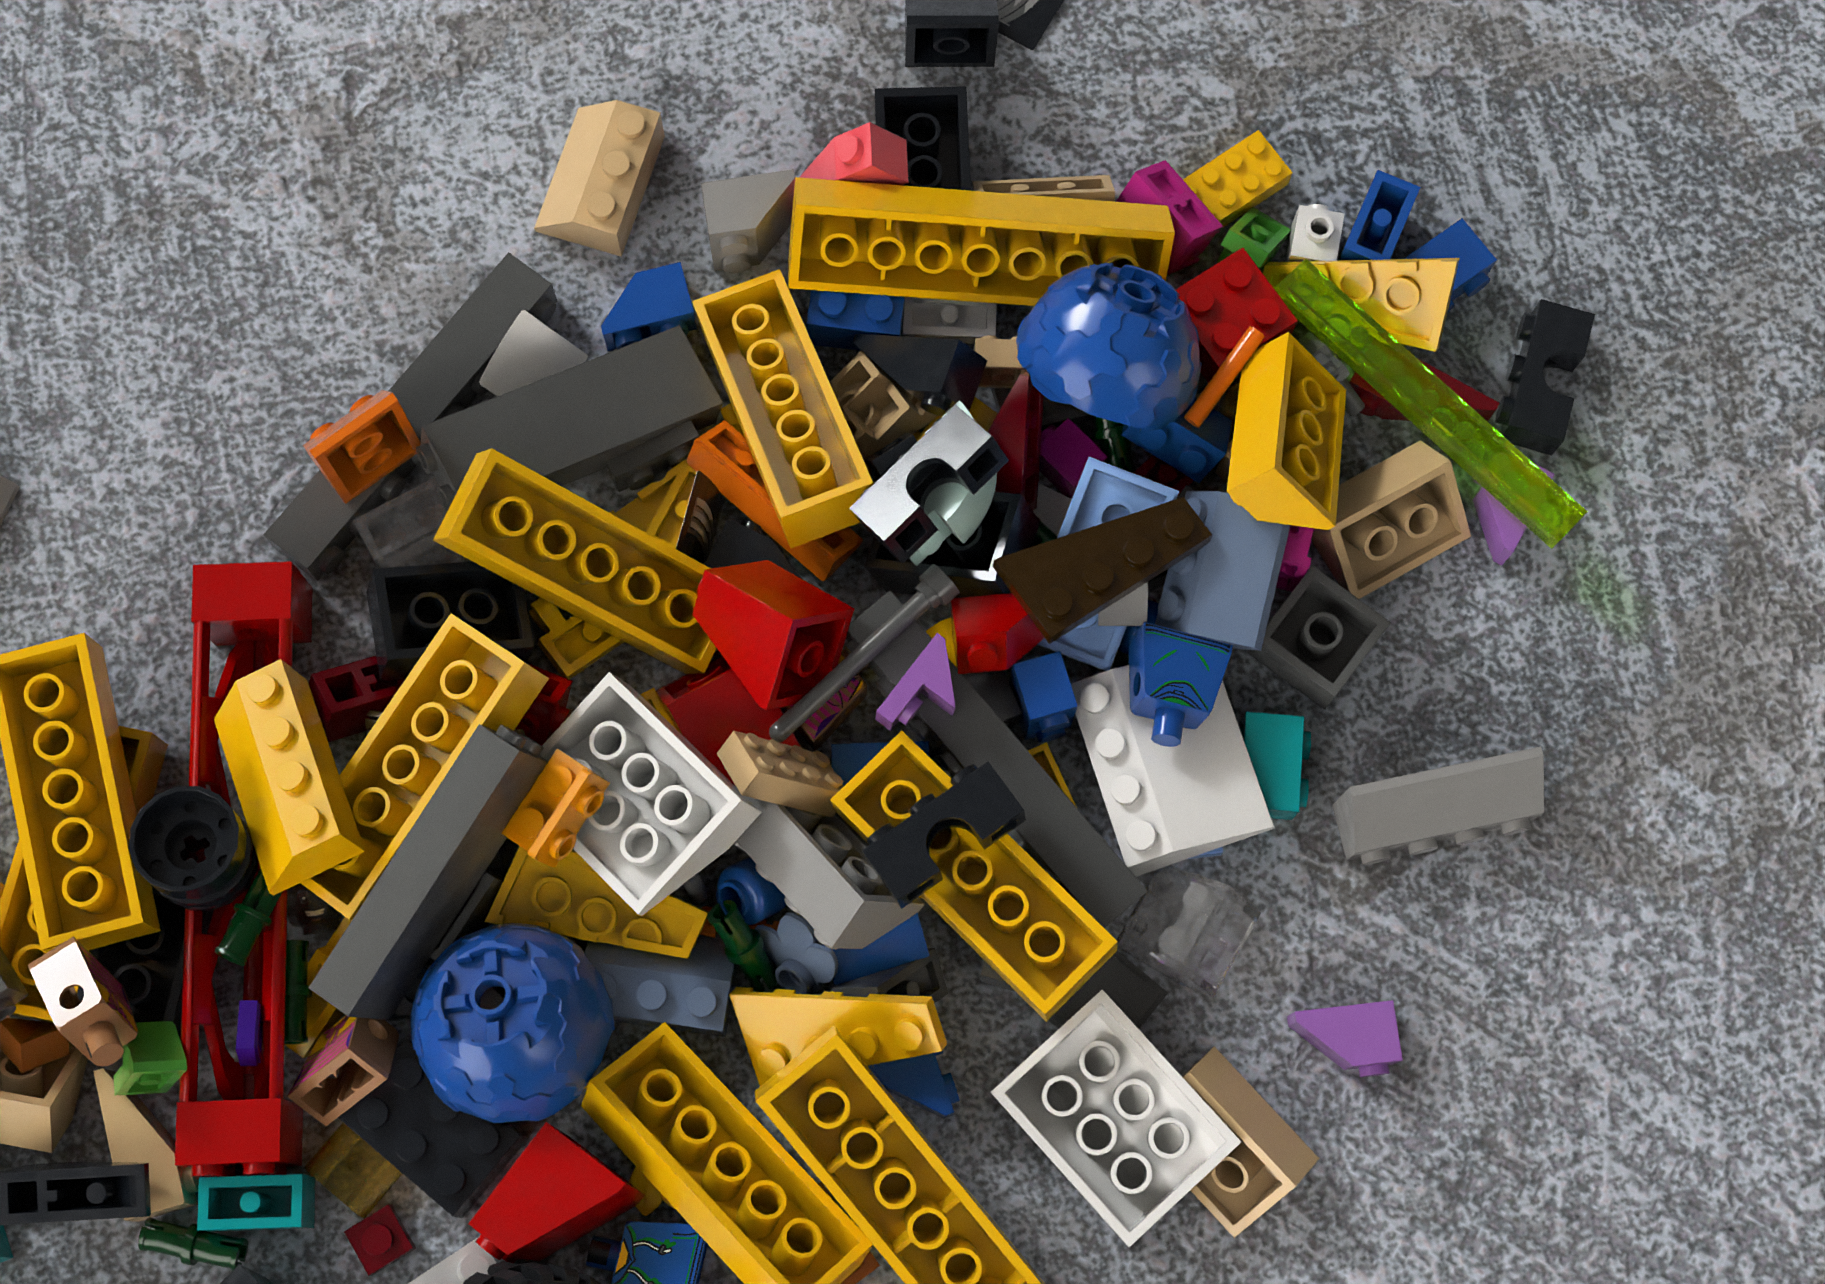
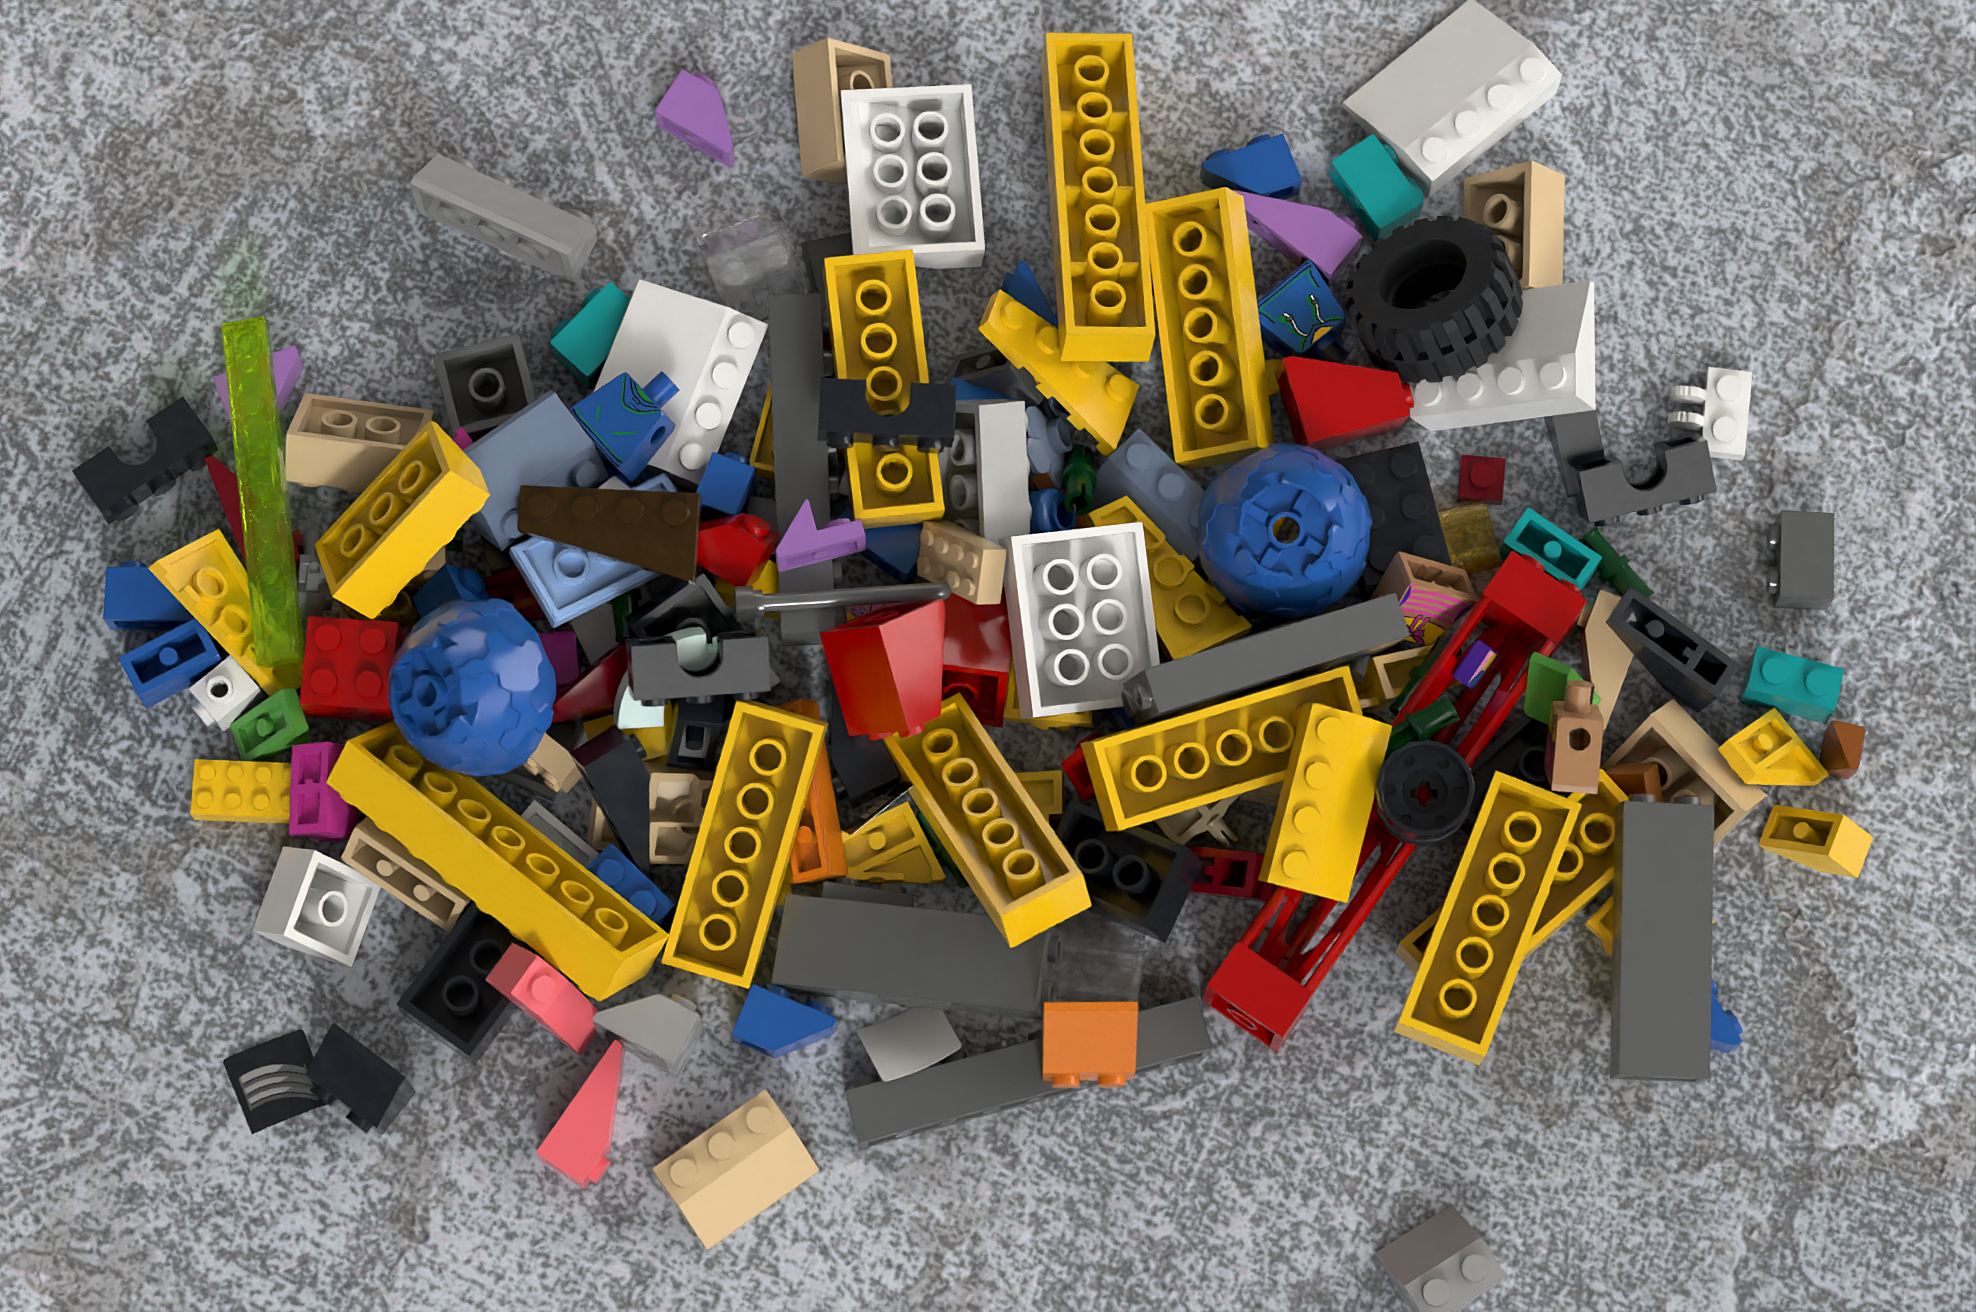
camera: 140 degrees left, 0 degrees up
light orange bracket [501,748,610,868] -> none
orange piece [1184,326,1265,428] -> none
none -> white slope [252,846,381,967]
none -> coral slope [536,1040,625,1189]

